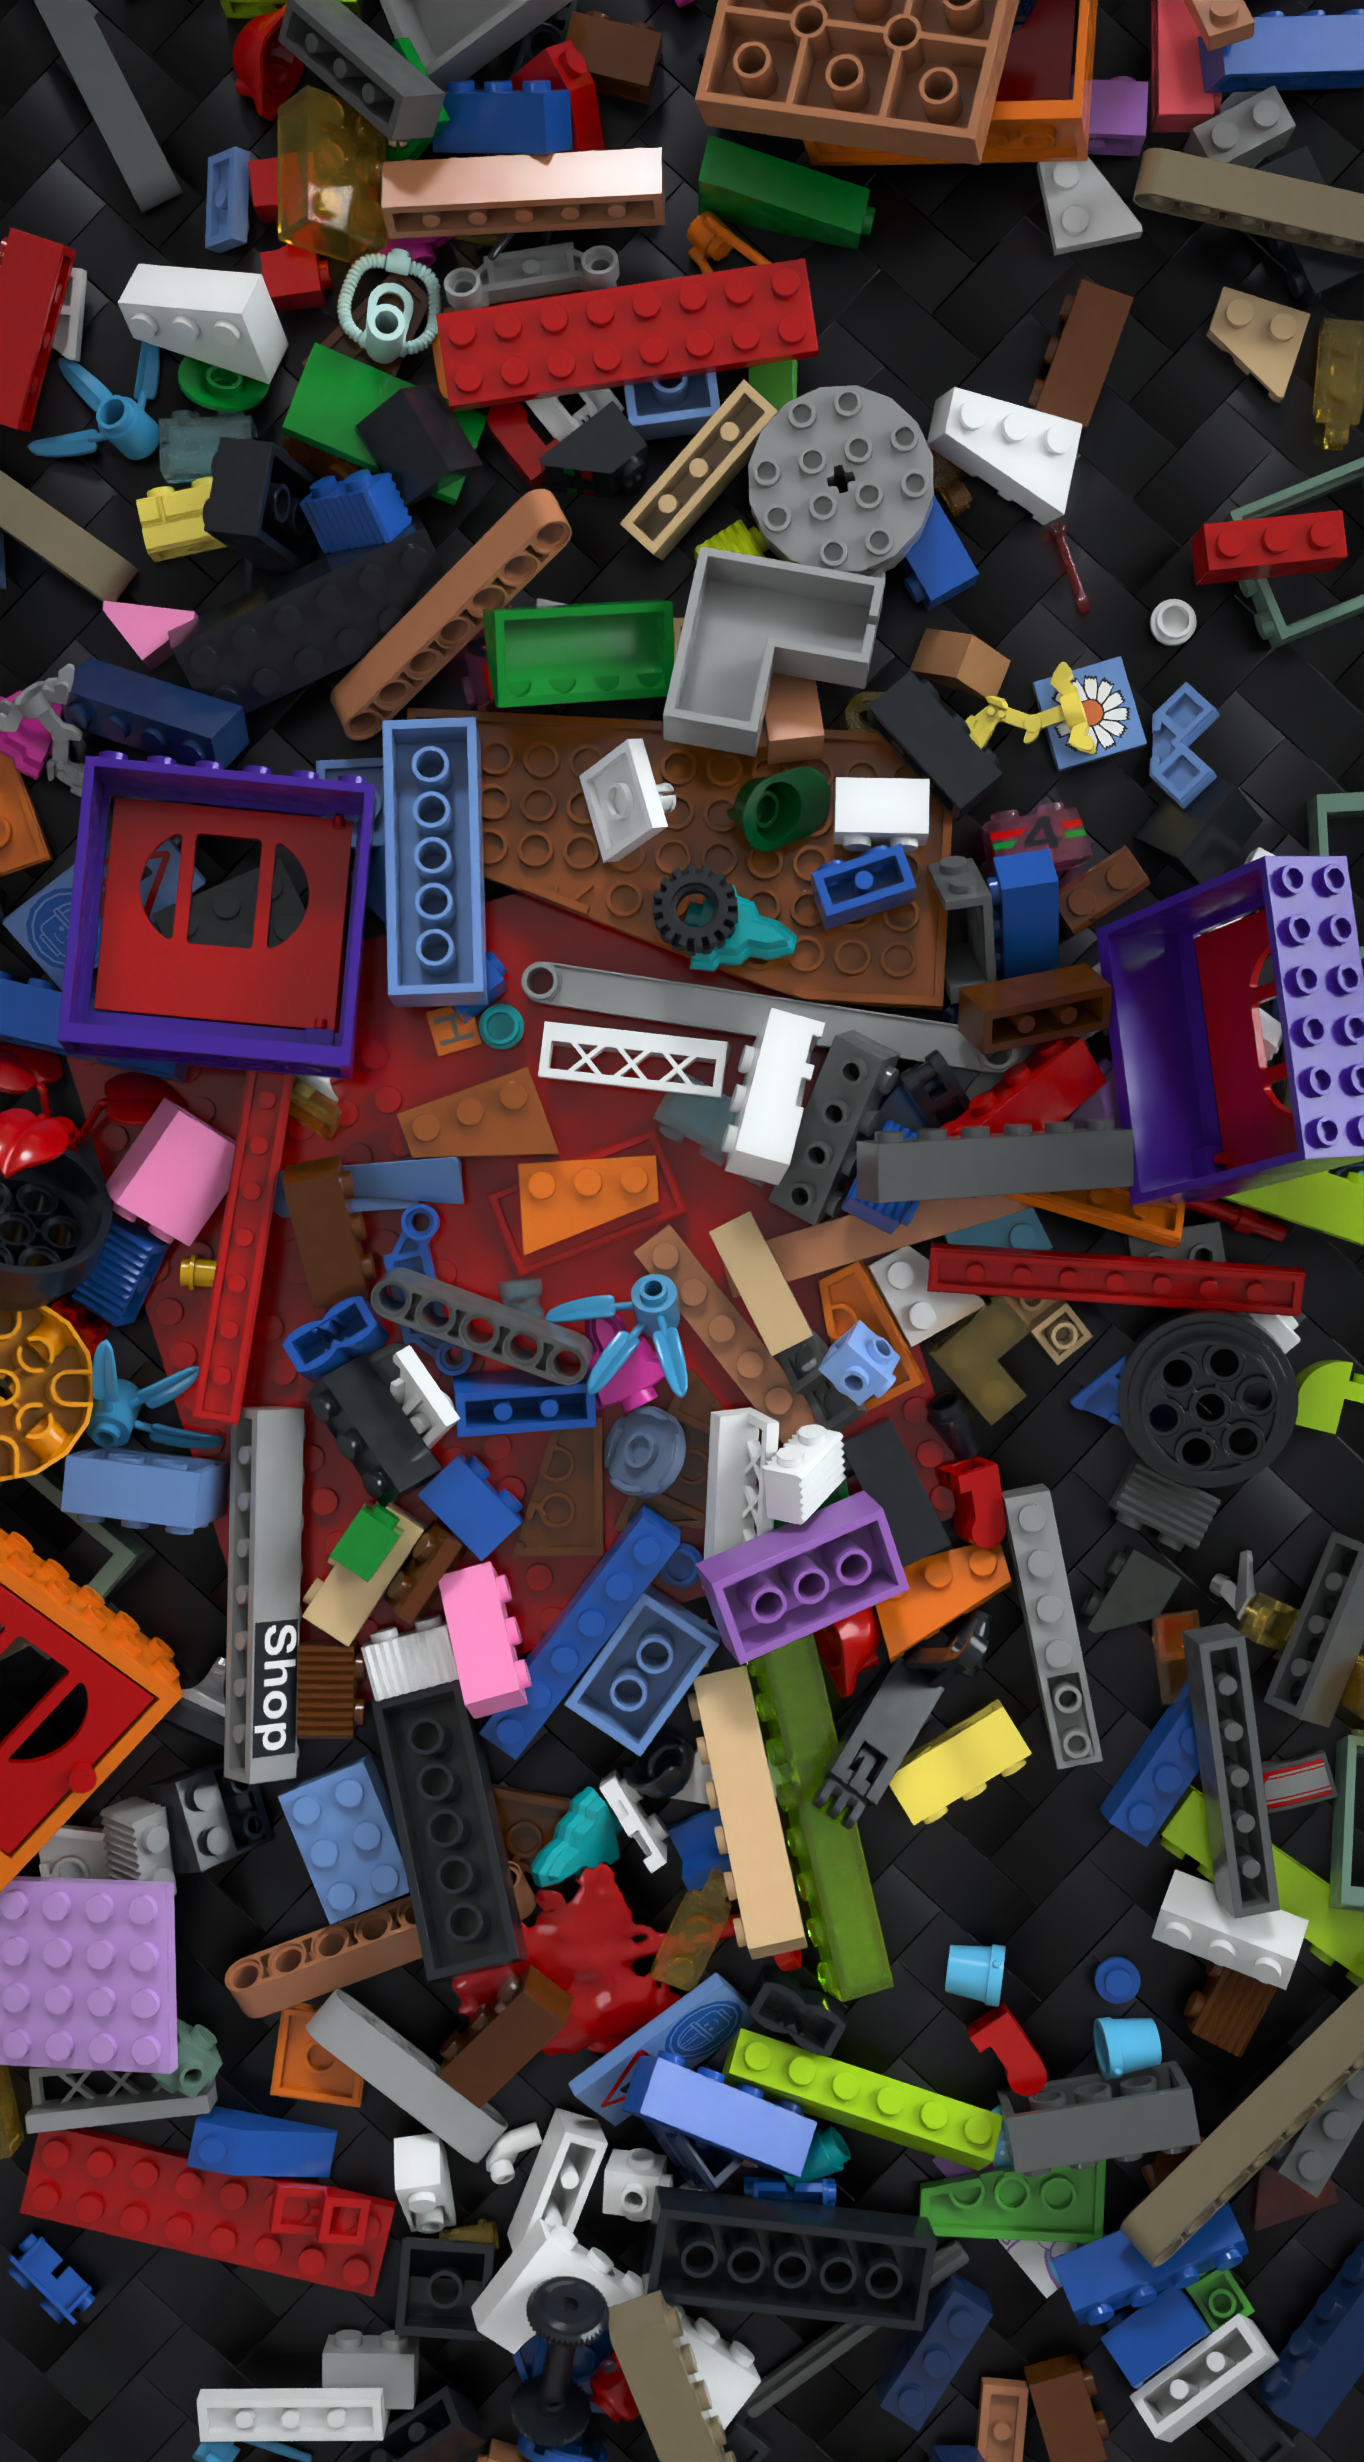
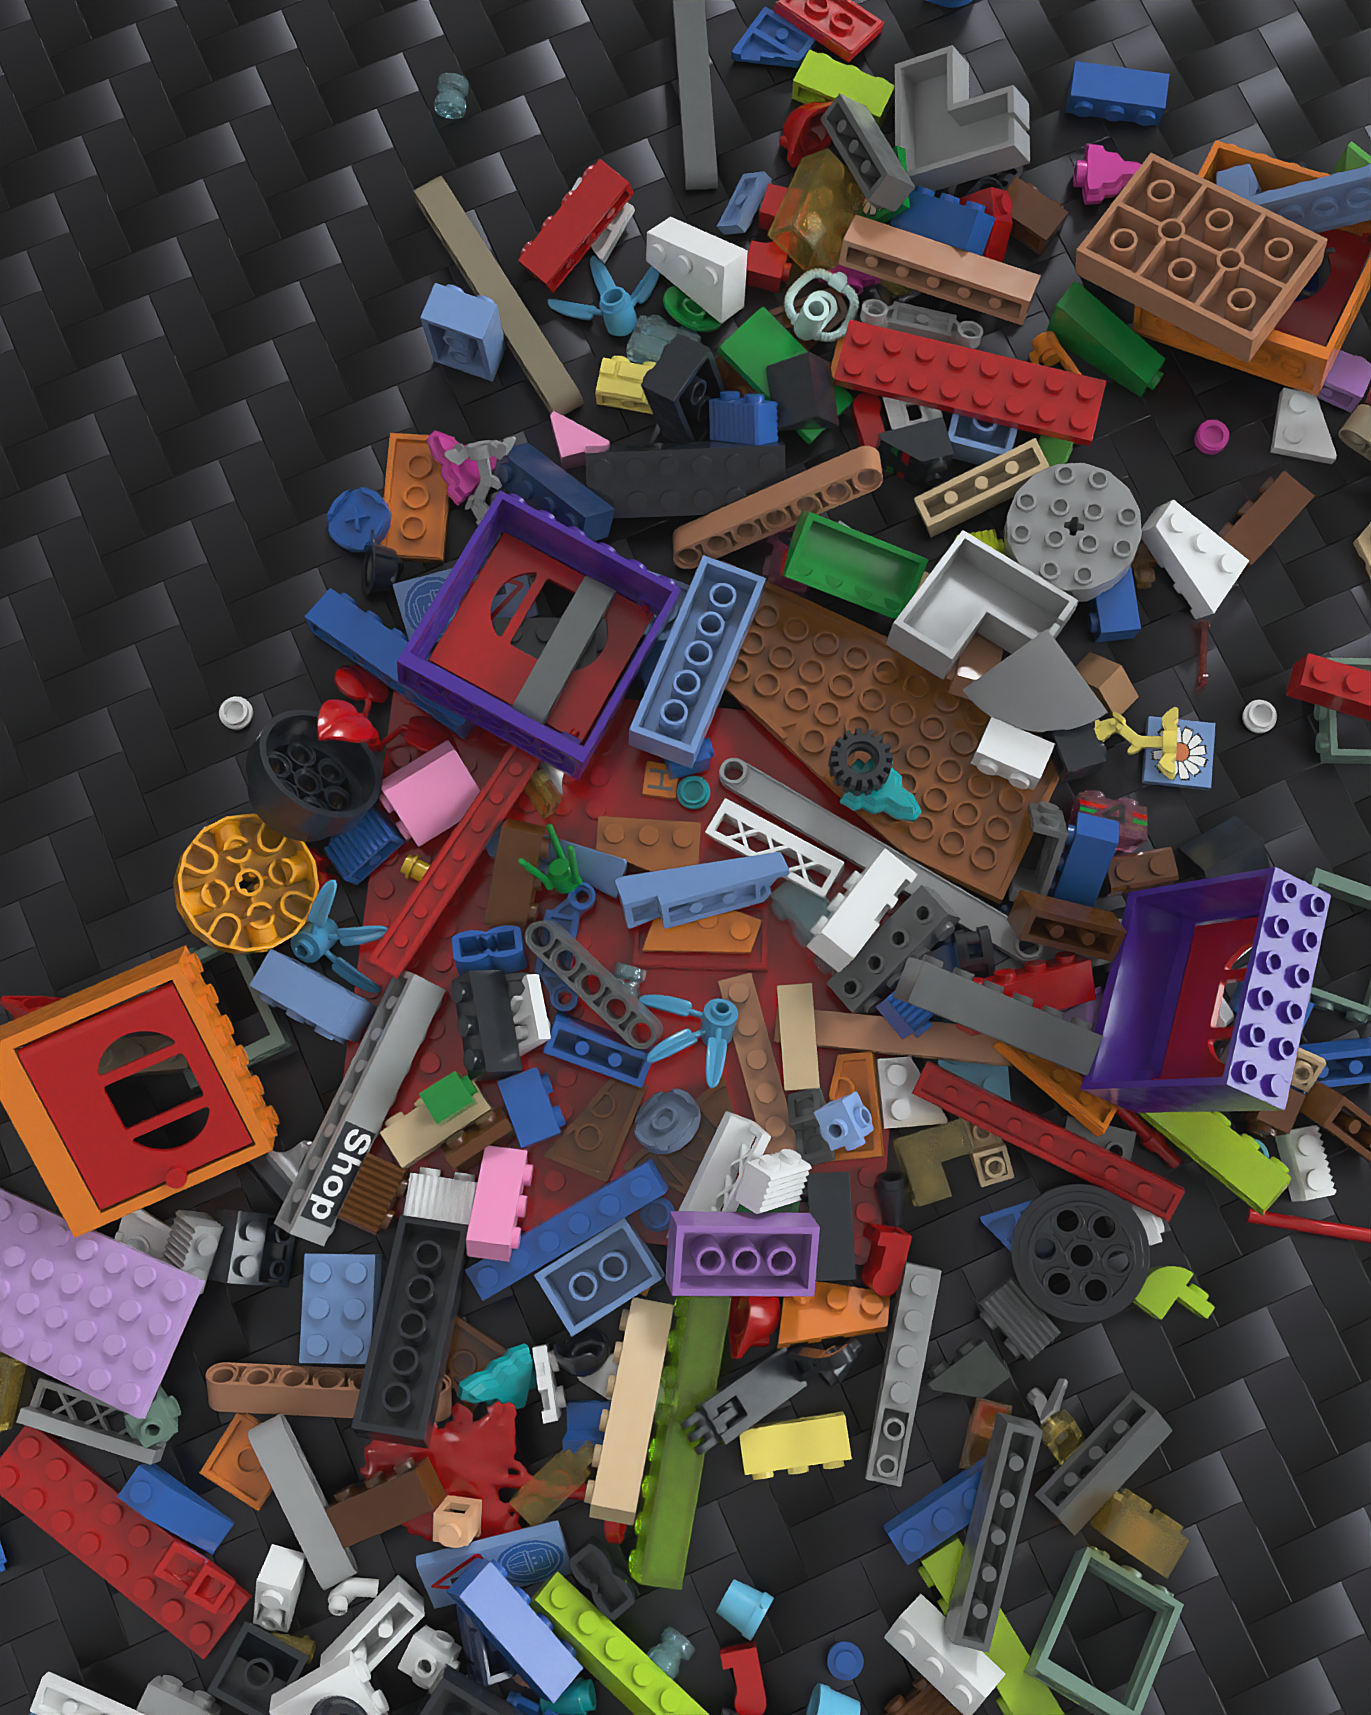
camera: 30 degrees right, 10 degrees down
white tile [579,738,676,863] -> none
dark pink rock [585,1313,665,1413] -> none
dark green piece [727,766,831,852] -> none
blue brick [810,844,916,930] -> none
medium blue tile [1149,682,1220,810] -> none
slope [1261,1749,1338,1813] -> none
none -> light nougat brick [433,1495,482,1548]
none -> dark grey beam [512,575,617,726]
none -> green plant [517,824,583,894]
none -> medium blue wedge [615,852,790,929]
none -> clear light blue wheel [646,1626,695,1680]
none -> light grey brick [962,629,1108,732]
none -> dark pink tile [1194,420,1229,455]

